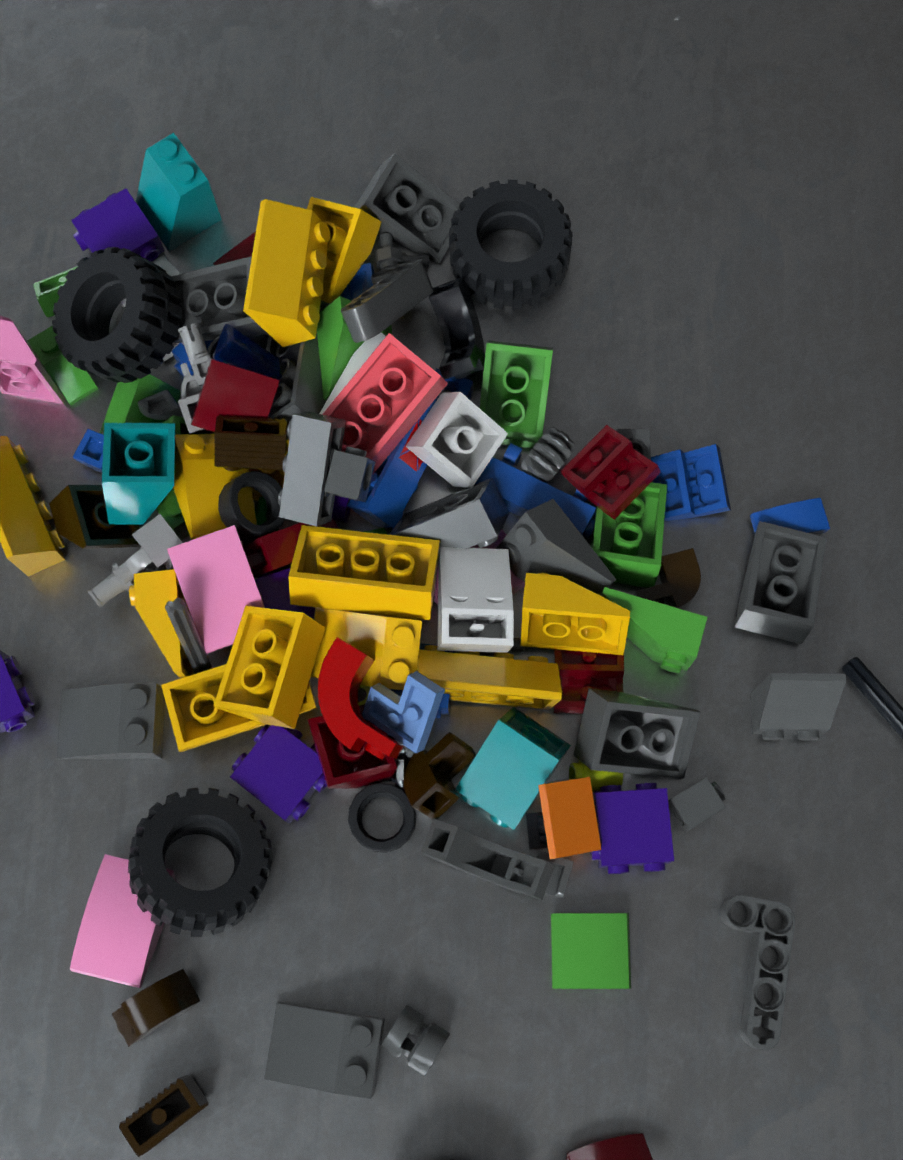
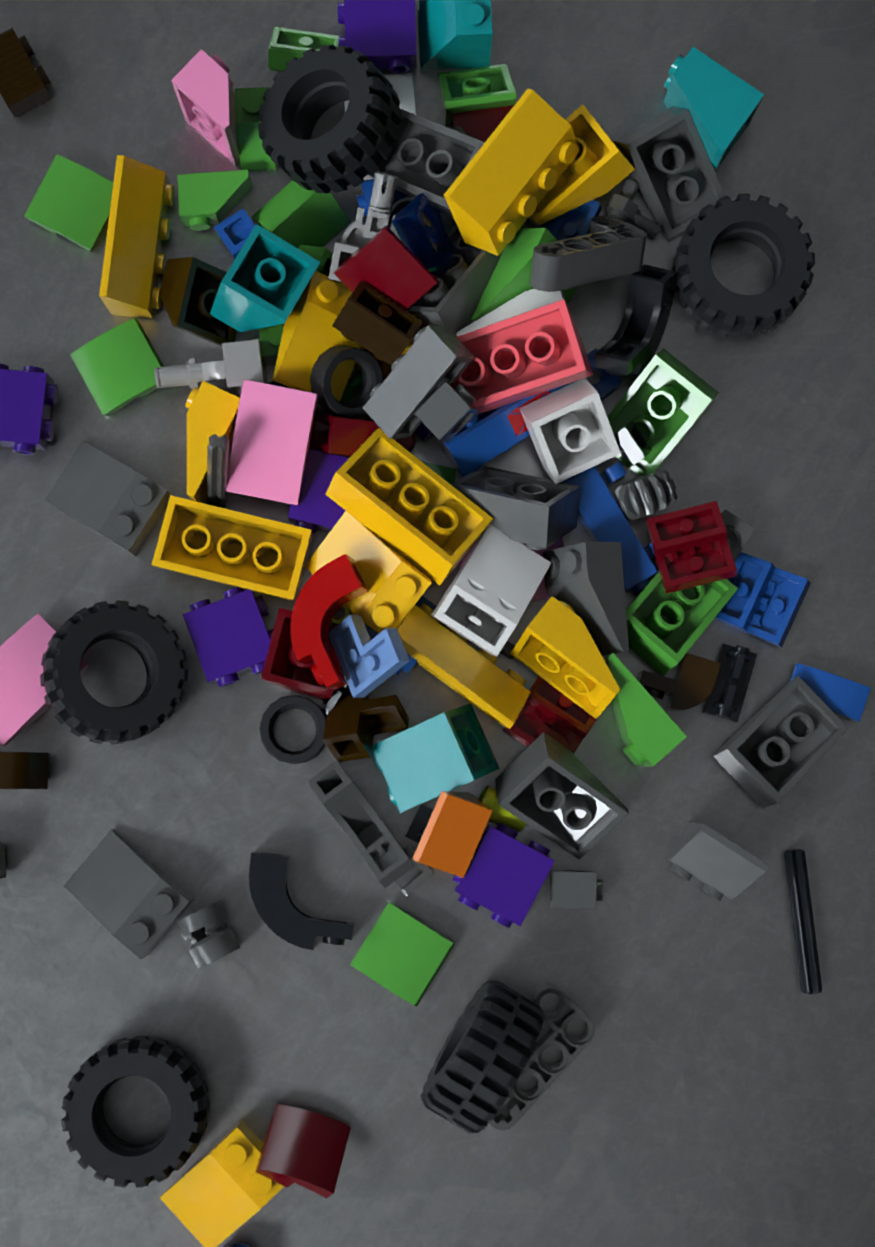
camera: 25 degrees right, 10 degrees up
dark grey tile [137,390,182,420] -> none
yellow slope [213,605,325,729] -> none
none -> bright green slope [70,318,163,416]
none -> bright green slope [177,170,252,231]
none -> black arch [249,852,355,950]
none -> black tyre [421,980,545,1133]
none -> bright green slope [438,64,516,127]
none -> plate [614,420,652,465]
none -> teal slope [664,47,764,172]
none -> black hinge [703,643,758,722]

